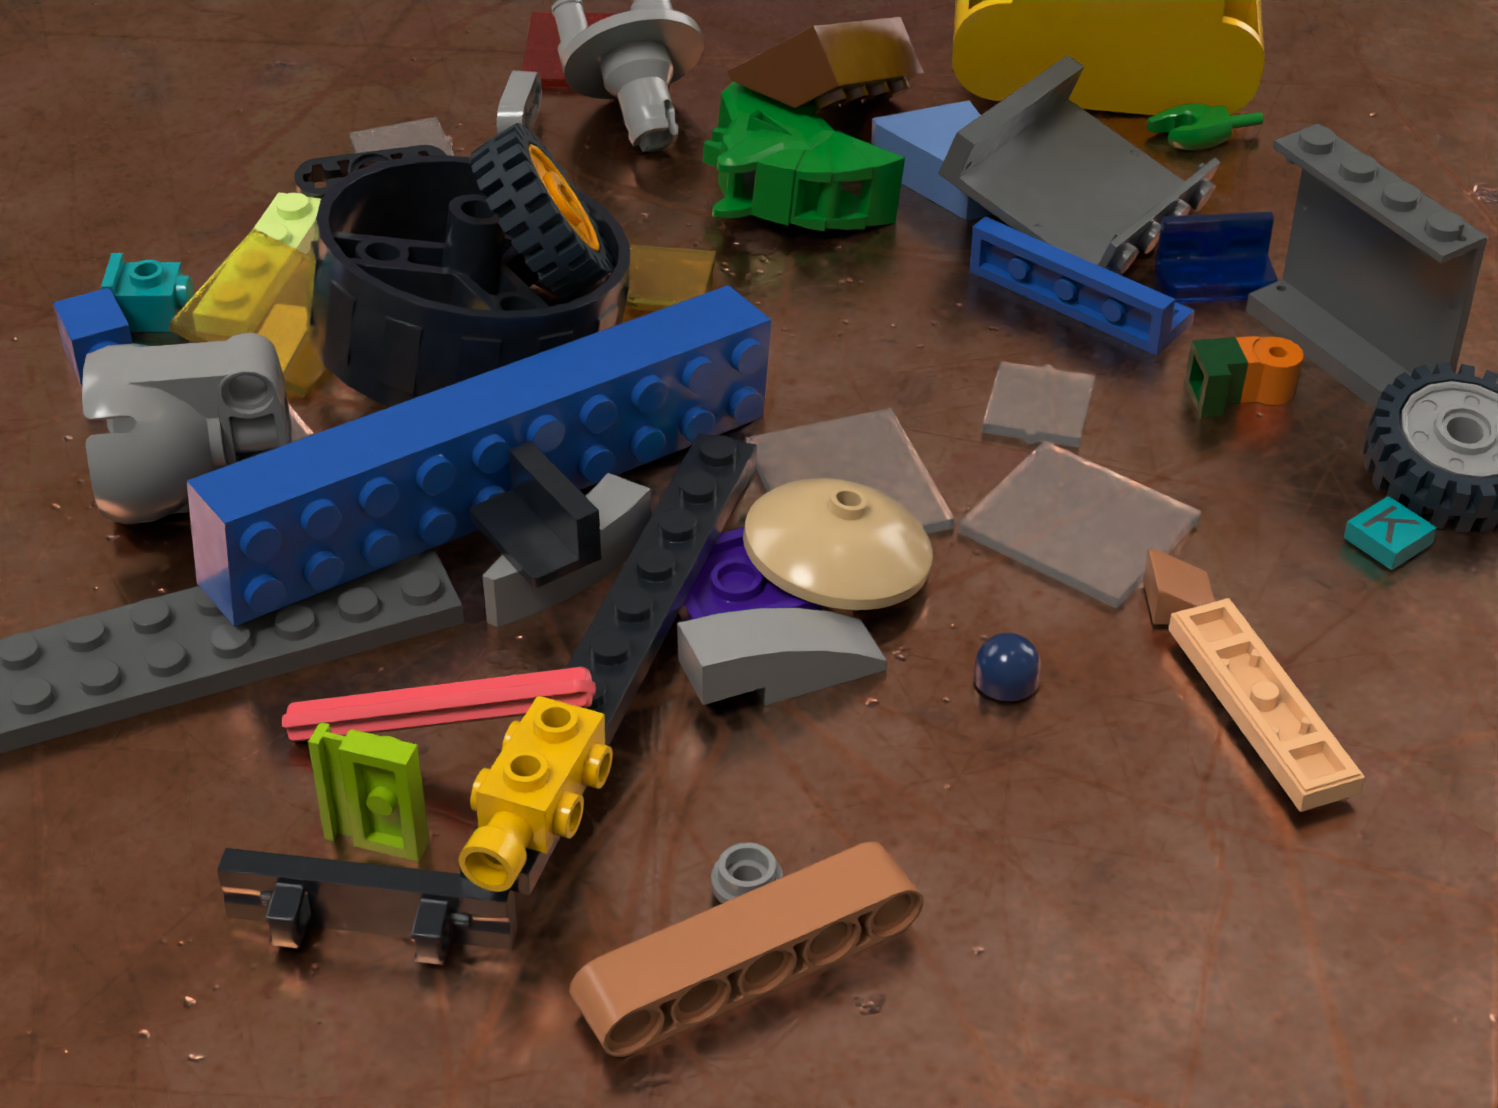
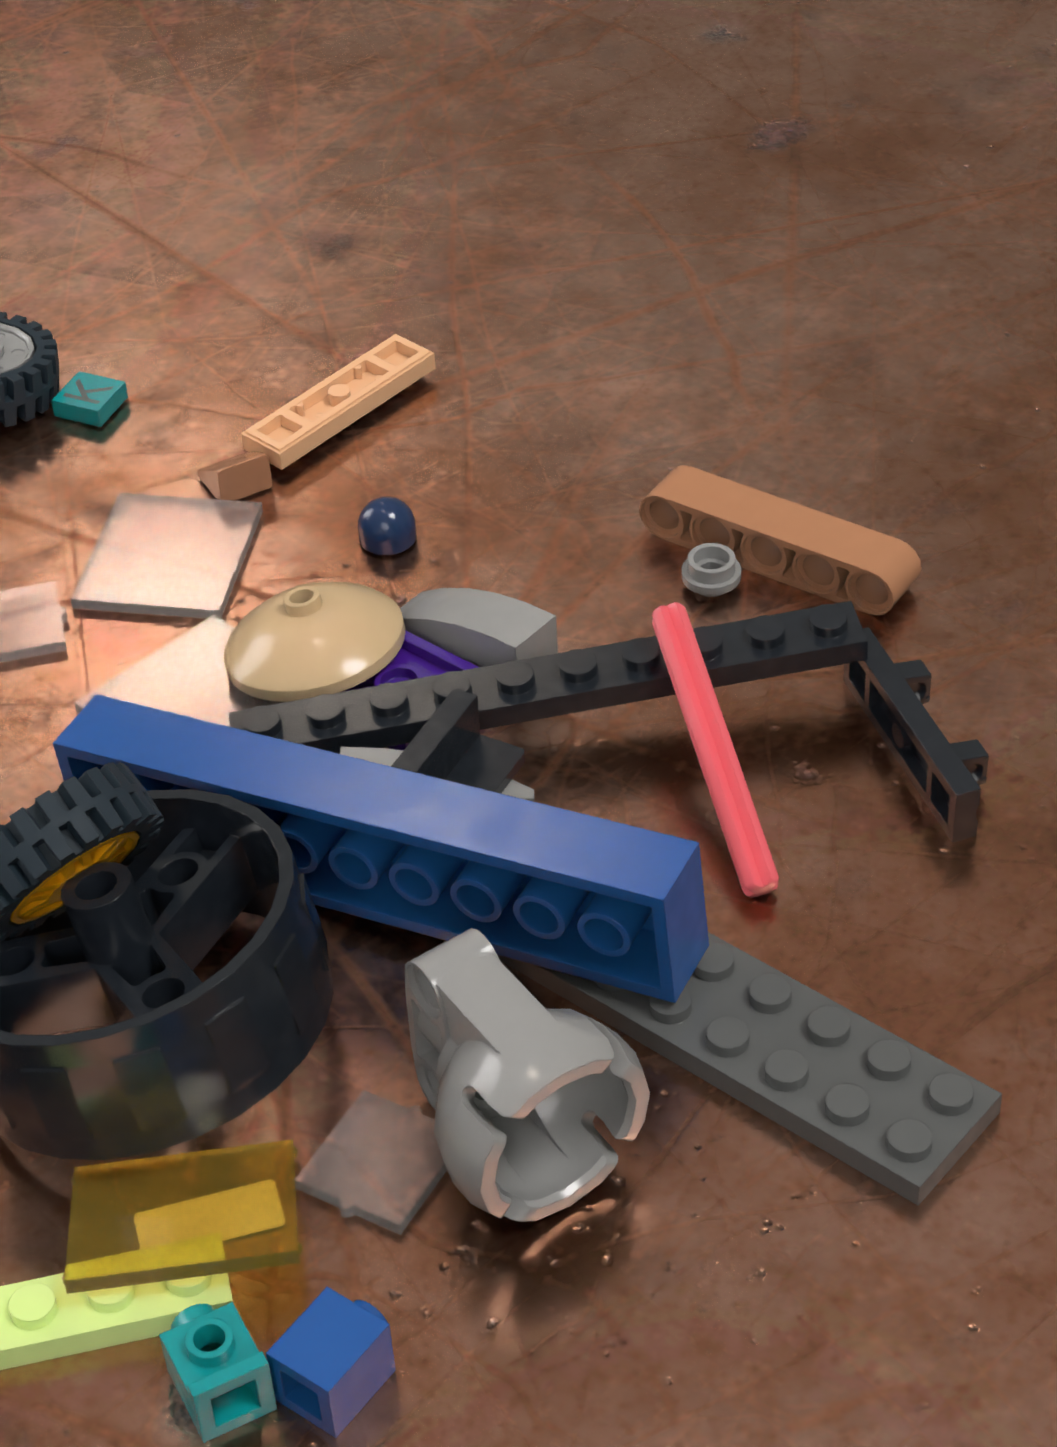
camera: 115 degrees left, 0 degrees up
lime plate [308,722,430,862] -> none
yellow brick [458,695,613,892] -> none

